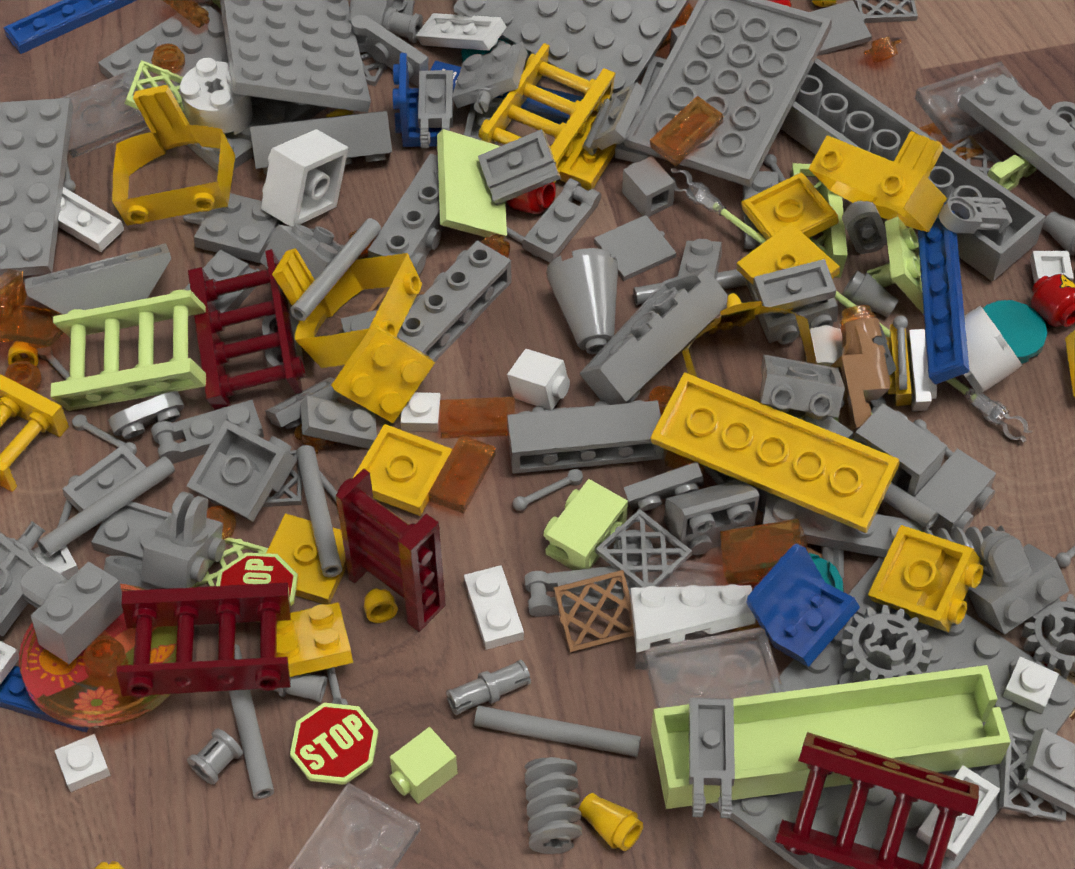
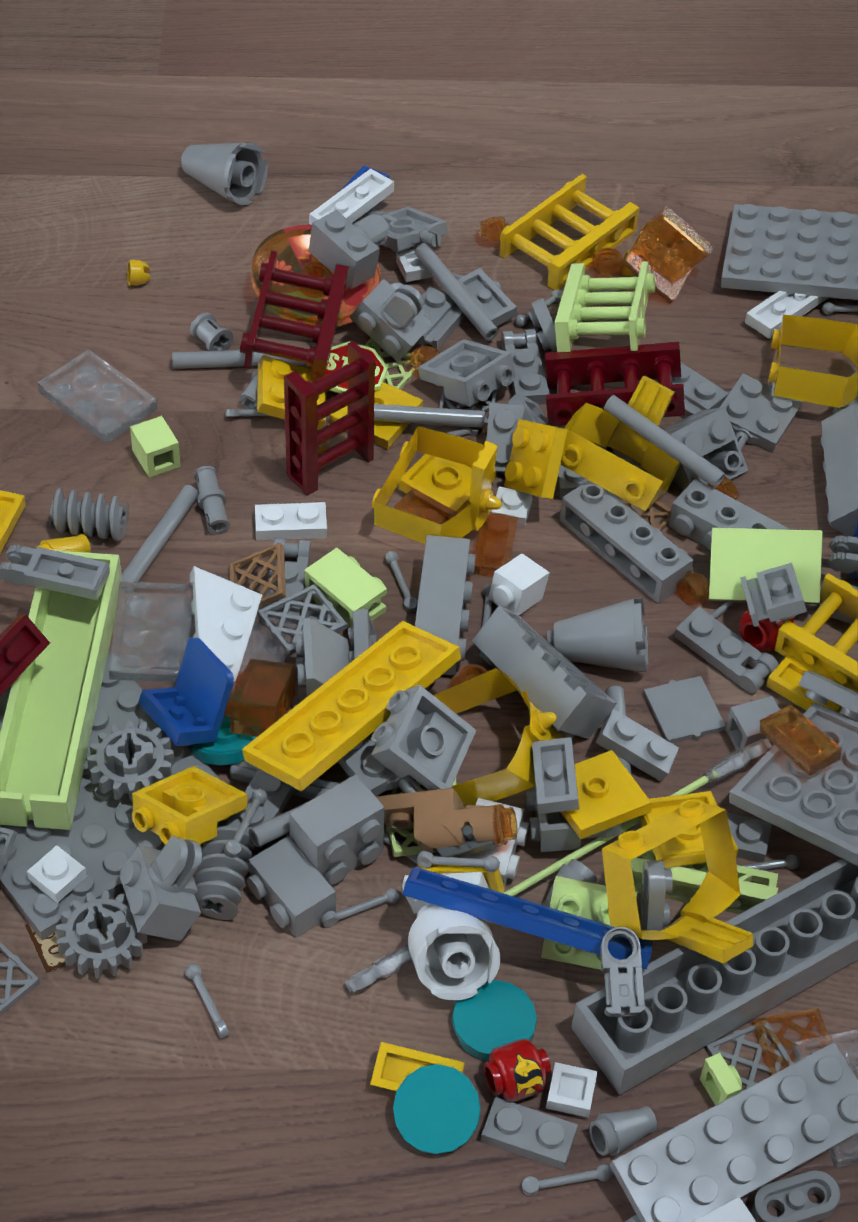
camera: 100 degrees right, 5 degrees down
light grey wedge [24,243,171,314] -> none
white plate [55,734,111,792] -> none
white brick [261,129,349,227] -> none
piece [290,703,379,785] -> none
none -> light grey hinge [223,788,268,858]
none -> yellow piece [372,426,502,544]

